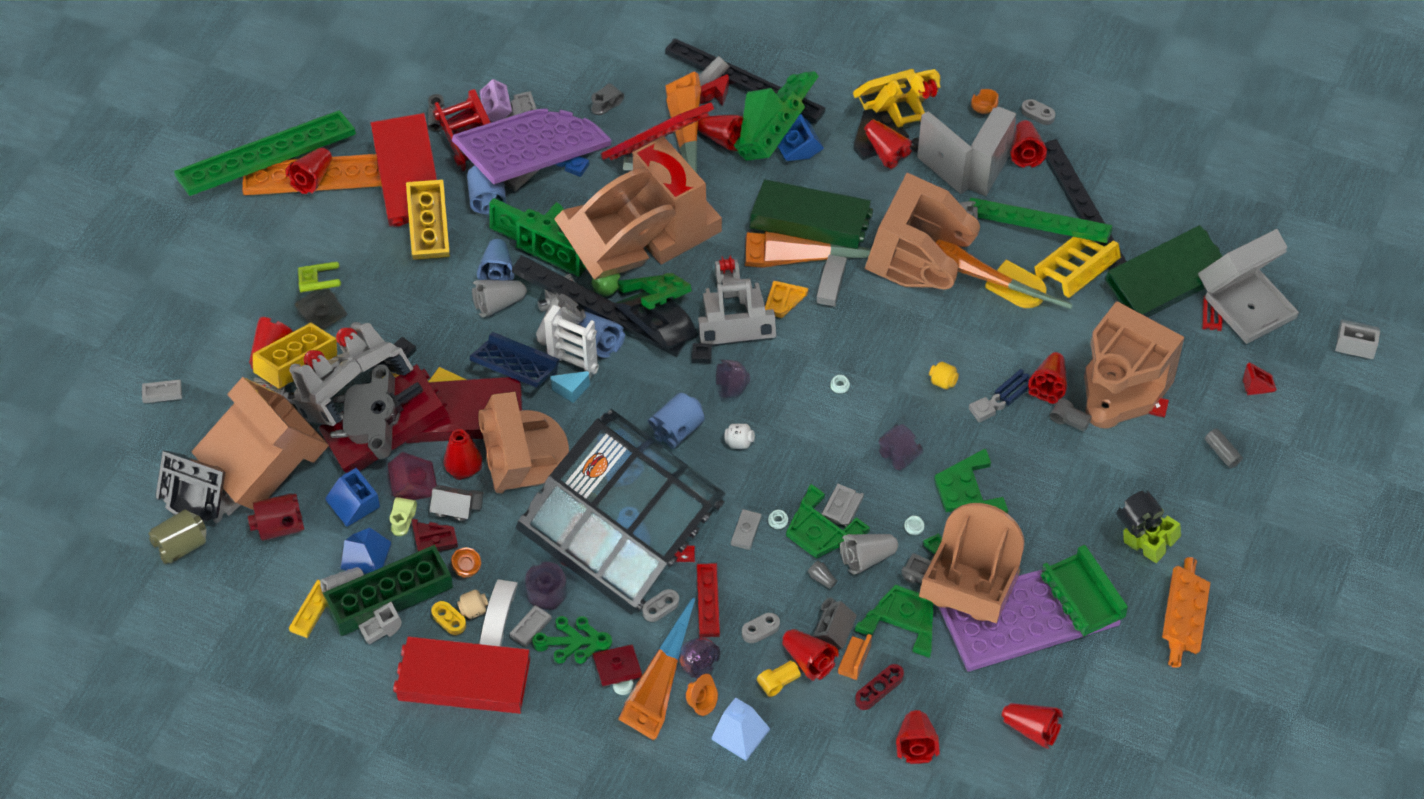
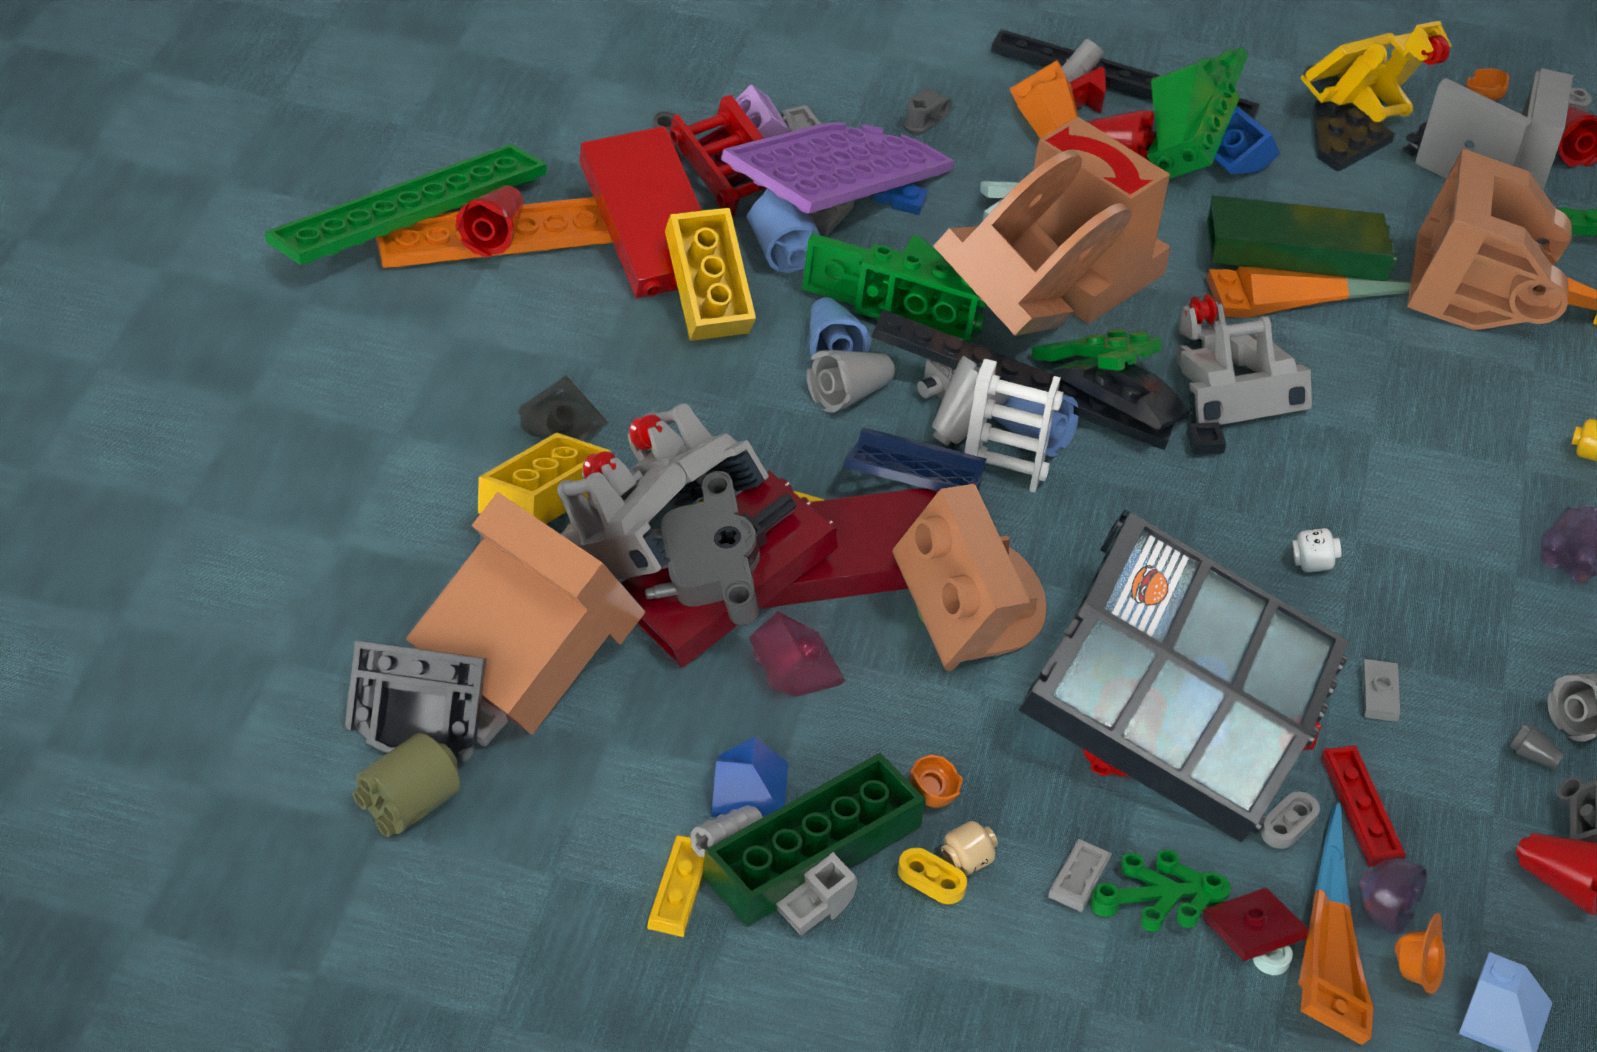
camera: 15 degrees left, 10 degrees down
light grey plate [142,379,182,403] -> none
dark red cylinder [247,493,305,541] -> none
red cone [249,317,293,369] -> none
lime plate [298,261,341,293] -> none
blue slope [325,468,380,527] -> none
yellowish green piece [390,497,417,536] -> none
red brick [393,637,531,714] -> none
dark red wing [411,519,458,551] -> none
hinge [430,485,484,521] -> none
red cone [443,429,483,480] -> none
white slope [480,579,518,646] -> none
clear purple brick [525,562,567,610] -> none
medium azure slope [550,371,590,403] -> none
bright green hair [592,273,620,297] -> none
red plate [600,102,714,161] -> none
medium blue cylinder [648,393,705,449] -> none
clear purple cylinder [716,359,750,398] -> none
light grey plate [742,613,780,643] -> none
yellow piece [756,661,801,697] -> none
light orange wing [765,281,808,318] -> none
light aqua plate [768,510,788,529] -> none
green wing [786,484,870,559] -> none
light grey slope [817,255,847,306] -> none
light grey plate [822,484,864,528] -> none
light aqua plate [830,375,850,393] -> none
red cone [864,119,912,170] -> none

